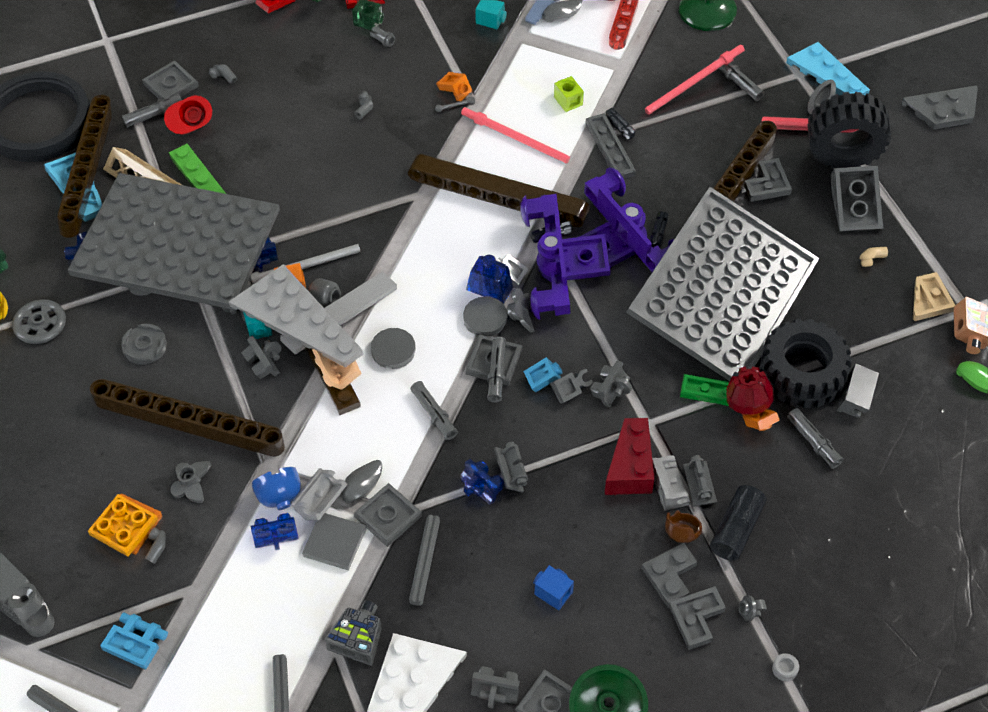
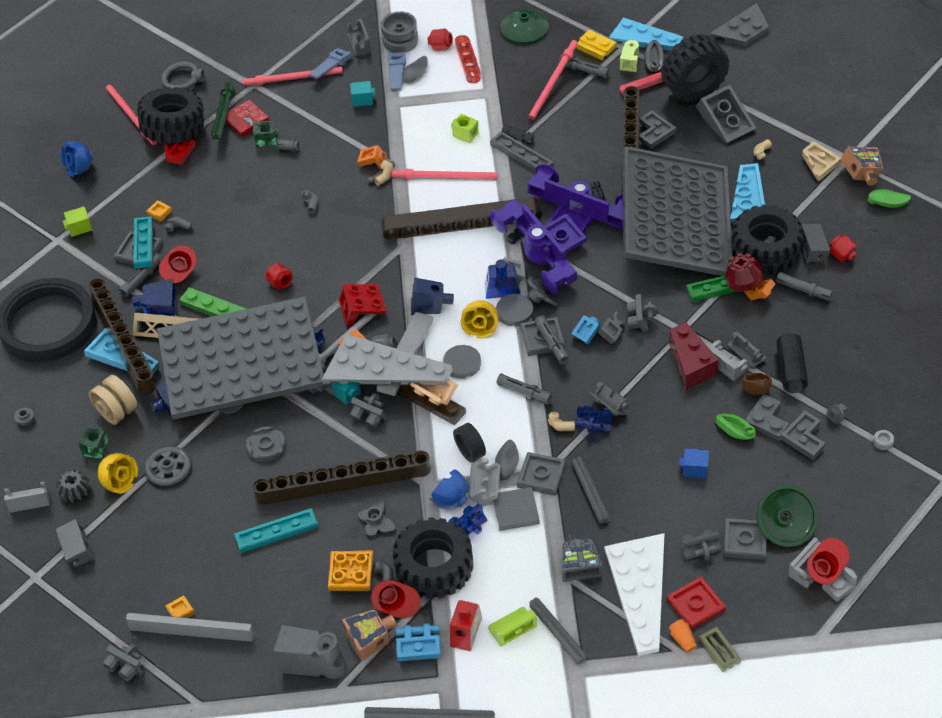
camera: 25 degrees left, 5 degrees down
none -> lime brick [63,207,92,237]
none -> tan wheel [89,375,138,425]
none -> clear blue torso [132,279,176,316]
none -> teal tile [133,216,153,269]
none -> light orange tile [146,201,172,222]
none -> teal tile [234,508,319,553]
none -> red head [265,263,293,290]
none -> red bracket [338,284,387,327]
none -> torso [342,610,397,661]
none -> red piece [371,580,421,618]
none -> tan arm [374,160,393,186]
none -> black tyre [393,517,474,599]
none -> dark blue torso [411,277,454,315]
none -> red torso [450,600,482,652]
none -> black tyre [453,422,486,462]
none -> yellow cylinder [460,300,499,339]
none -> lime panel [488,607,537,646]
none -> tan arm [548,412,575,431]
none -> yellow plate [576,30,616,60]
none -> yellowish green leg [620,40,639,72]
none -> bright green arm [715,414,755,440]
none -> medium azure wing [730,163,765,223]
none -> red head [829,235,857,262]

